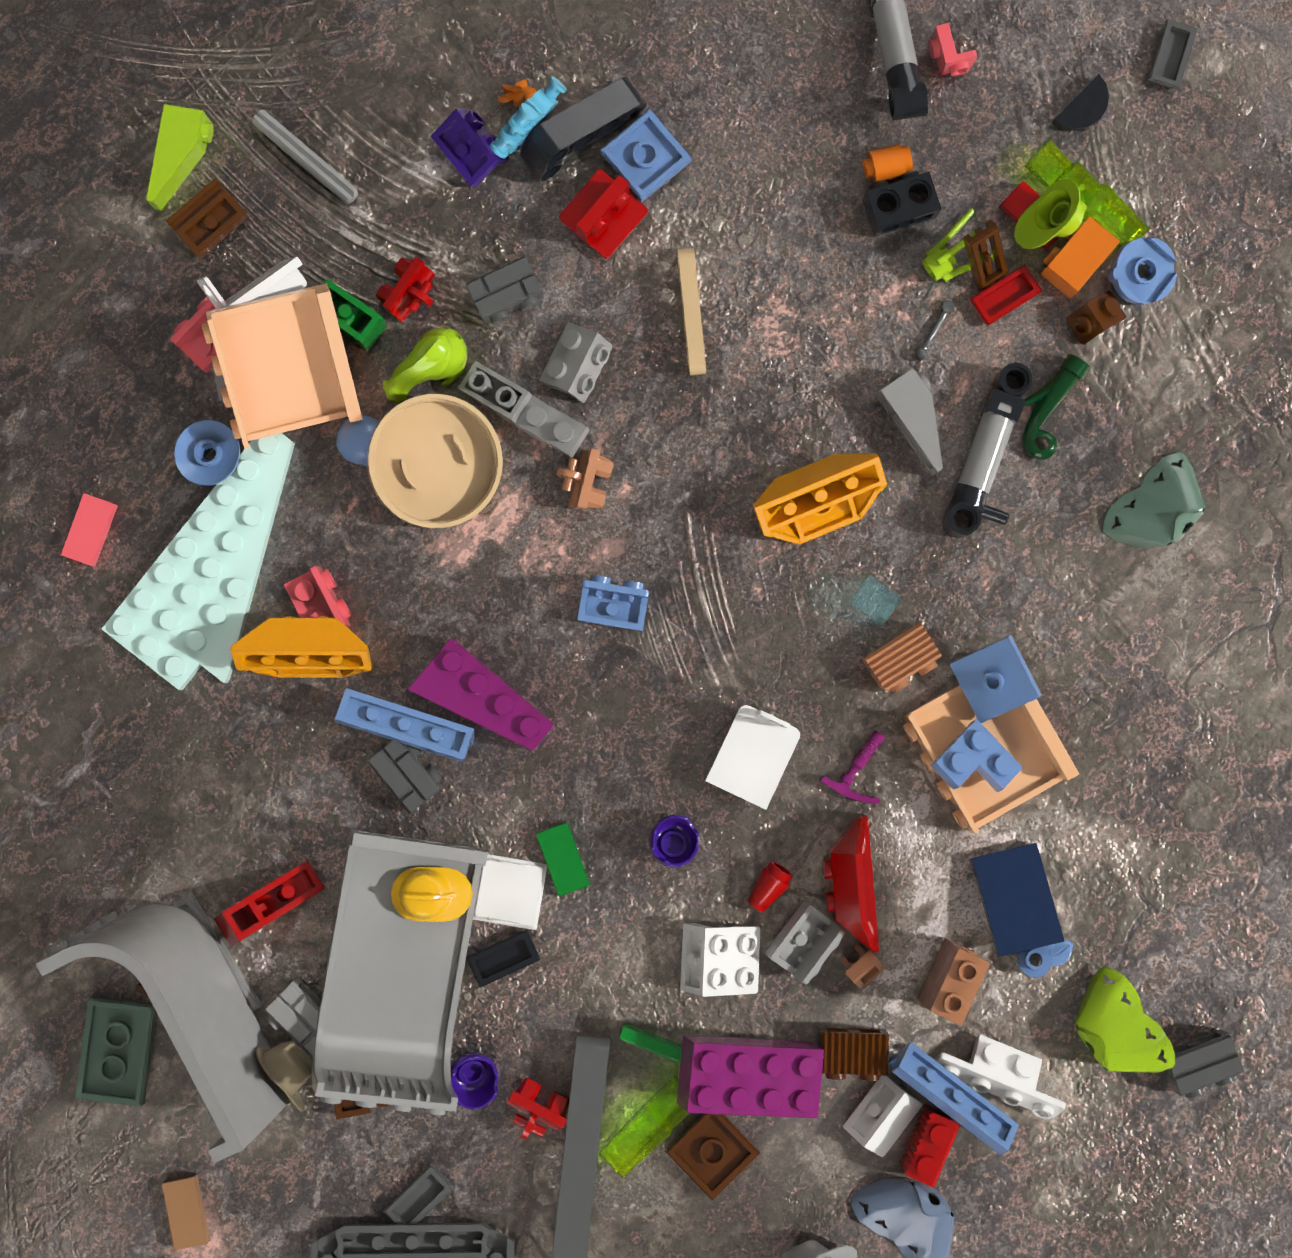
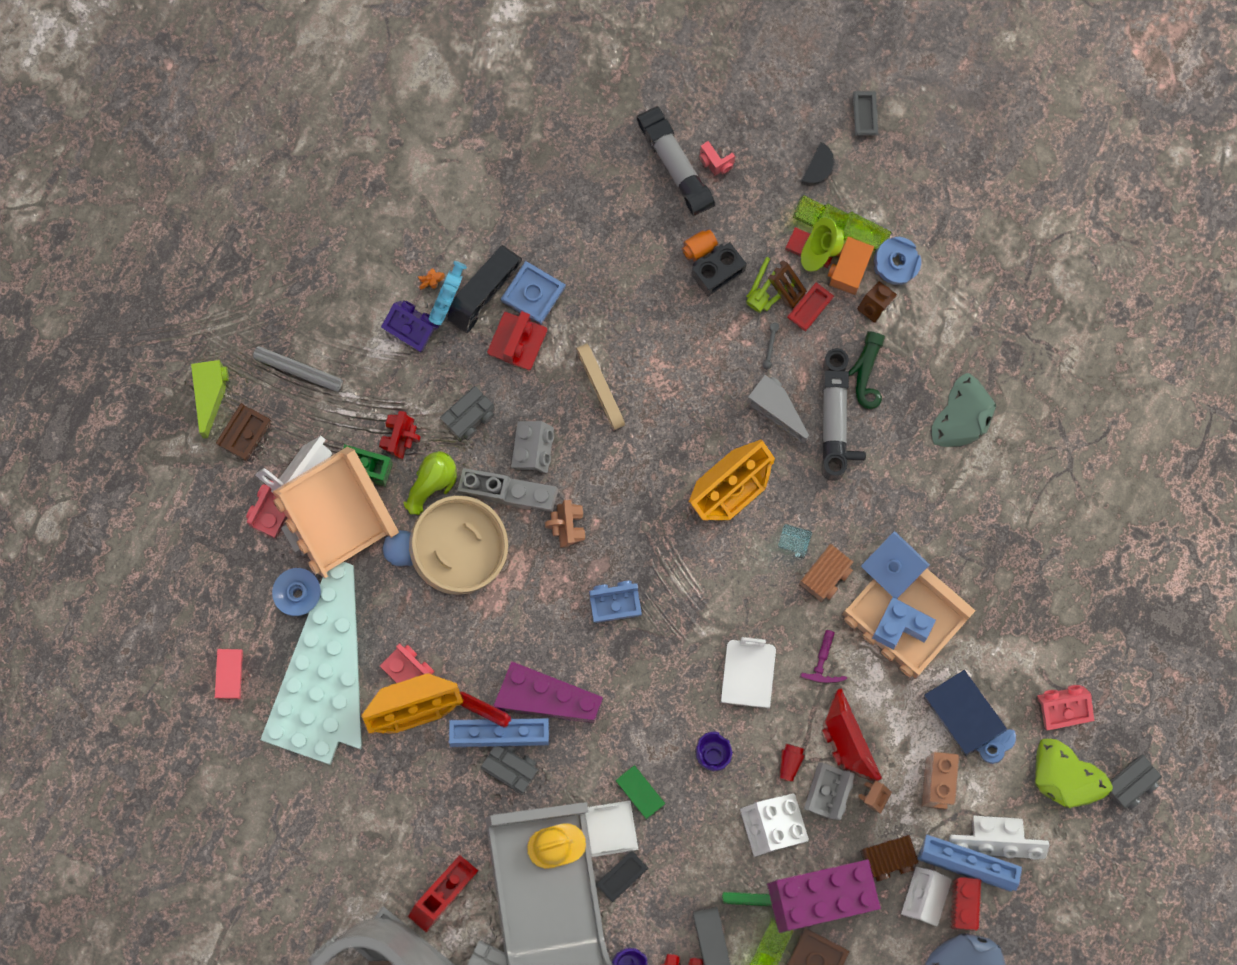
camera: 20 degrees left, 10 degrees down
none -> red axle [460,691,511,727]
none -> coral bracket [1037,685,1094,731]

